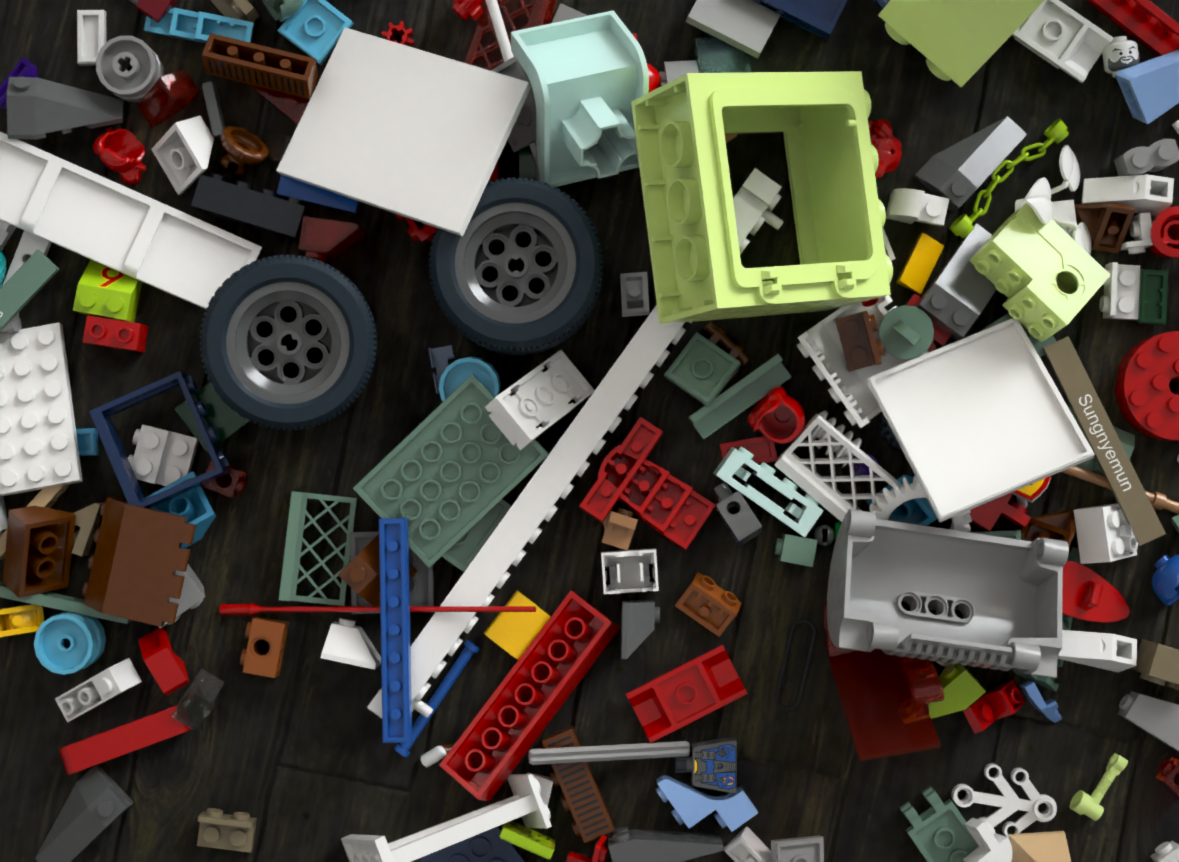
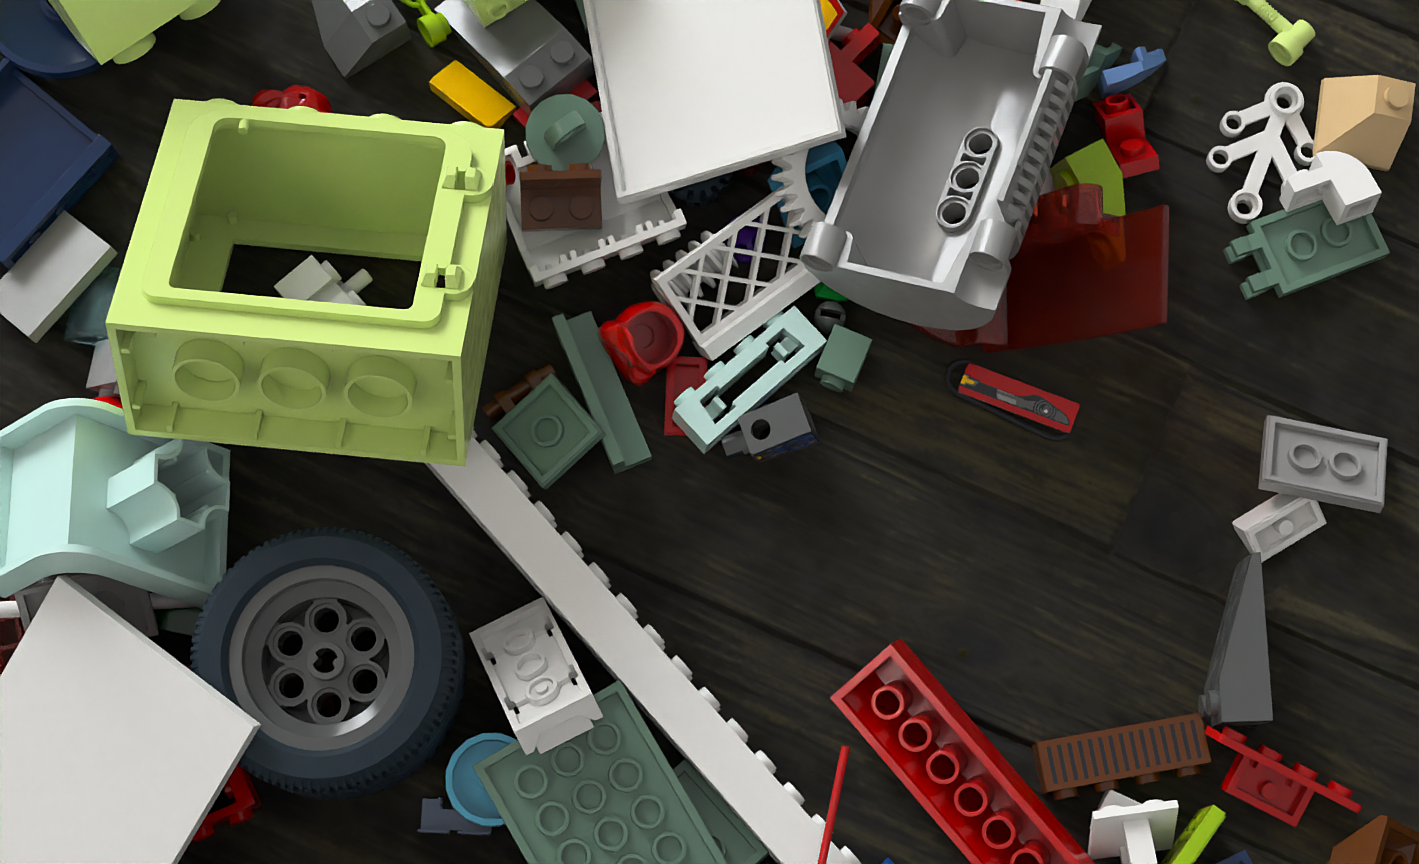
camera: 75 degrees left, 10 degrees down
yellow slope [484,590,551,660] -> none
light grey axle [528,741,690,765] -> none
red slope [579,417,716,551] -> none
medium nougat brick [601,507,638,551] -> none
white piece [601,548,659,594] -> none
light grey slope [620,272,650,317] -> none
dark grey slope [620,600,660,659] -> none
red piece [626,644,748,743] -> none
light blue arch [655,775,758,832] -> none
dark orange bracket [675,572,741,637] -> none
torso [675,737,737,793] -> none
white brick [886,188,949,227] -> none
none -> red sticker [958,363,1080,433]

